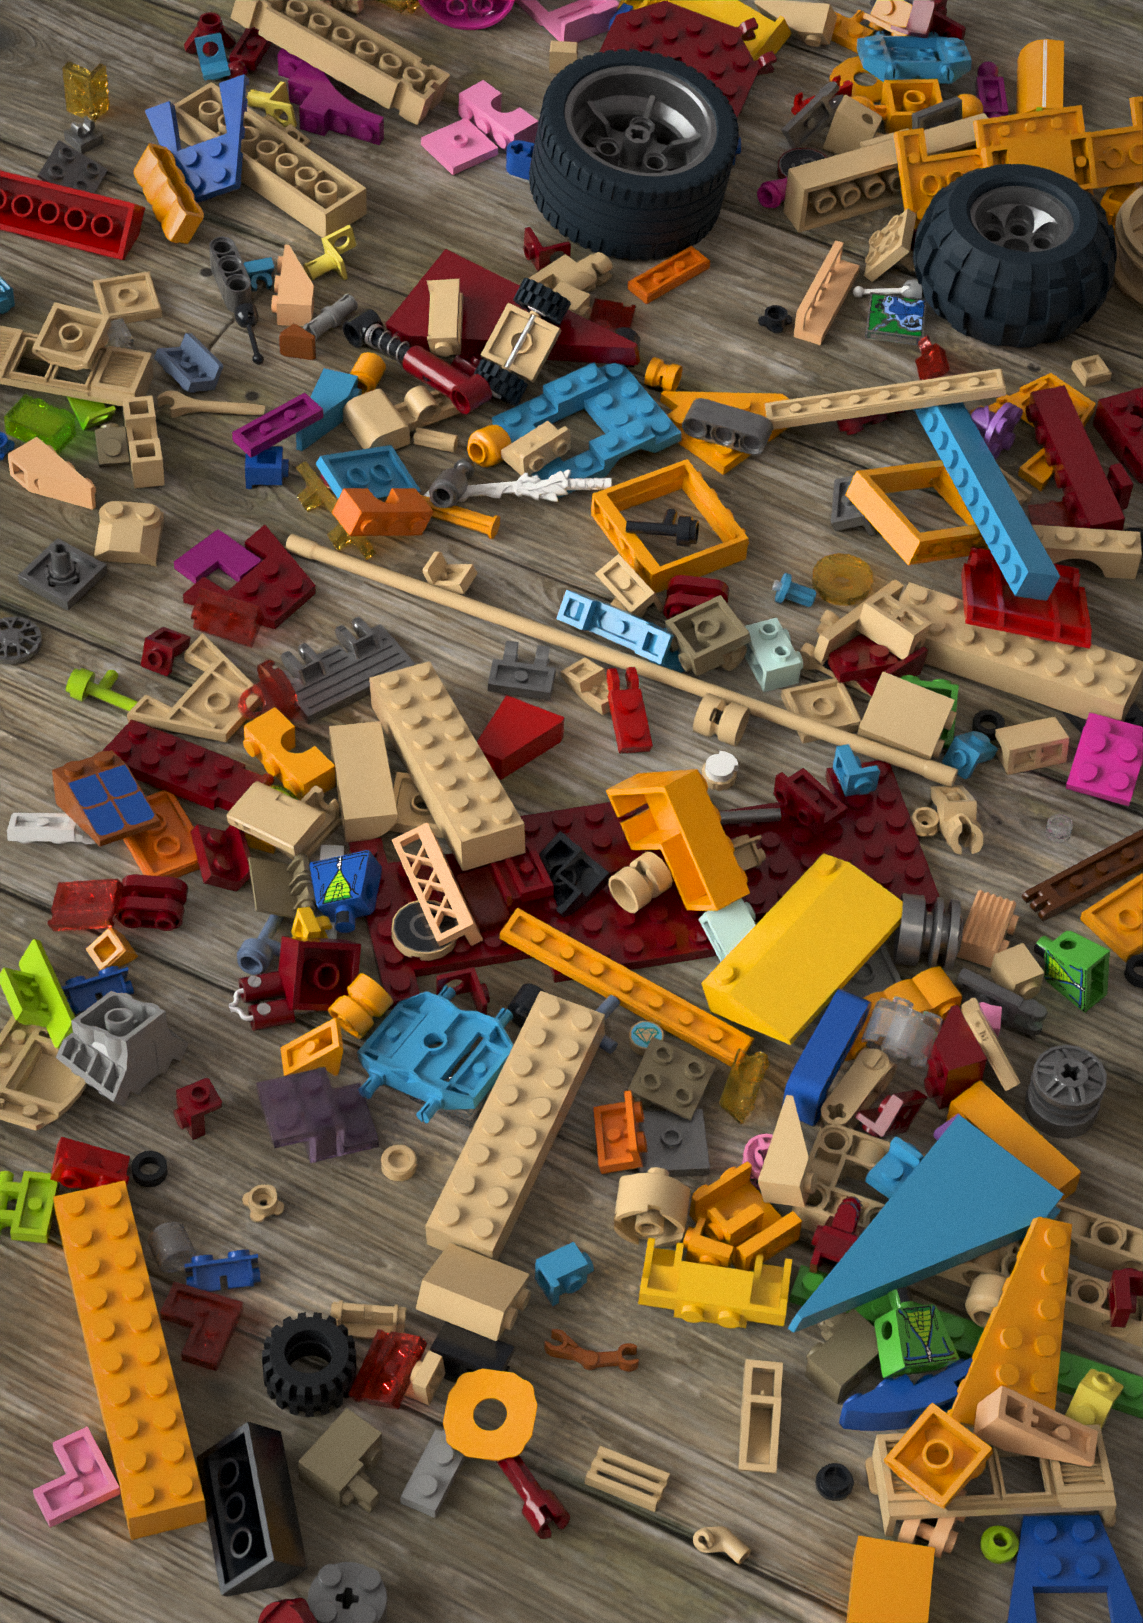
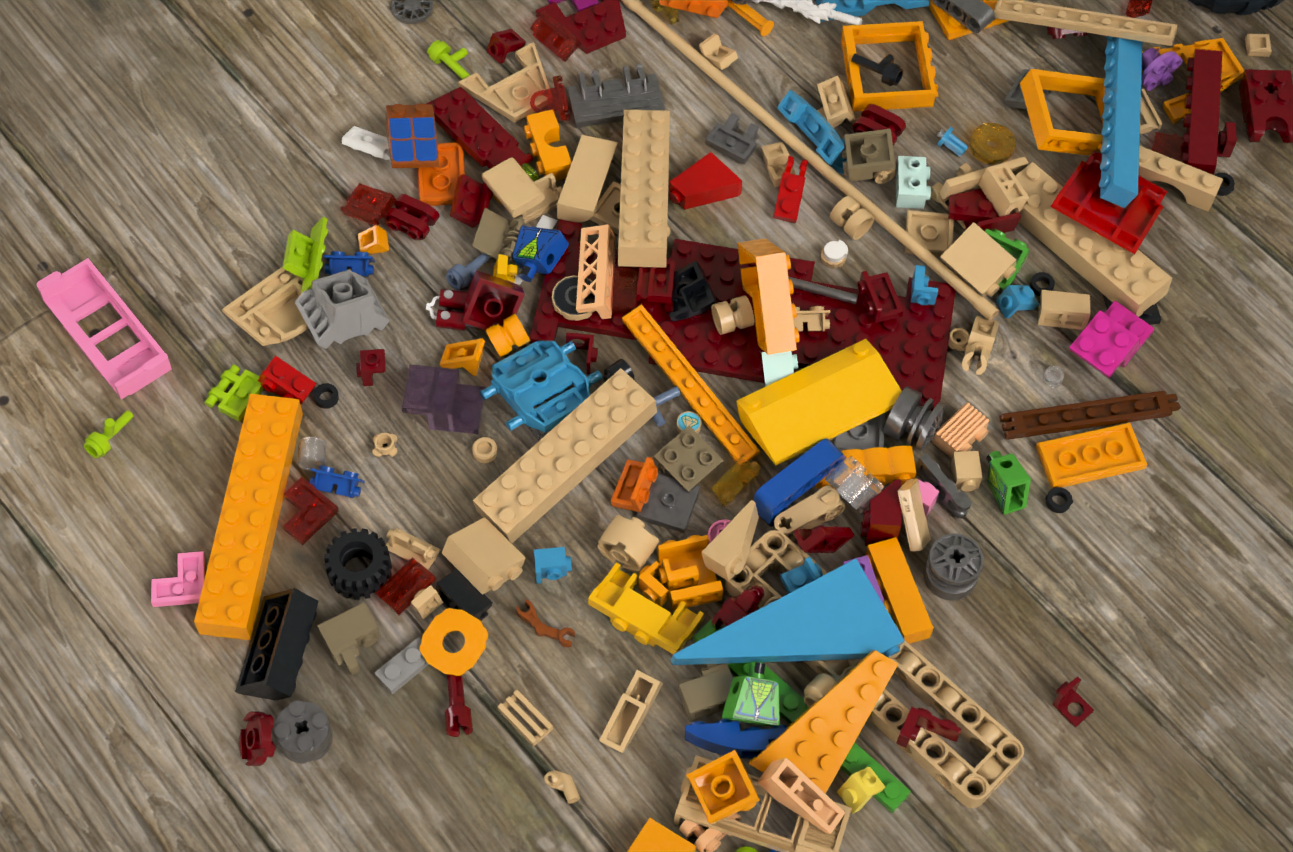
camera: 25 degrees right, 10 degrees up
black plate [815,1463,854,1501] -> none

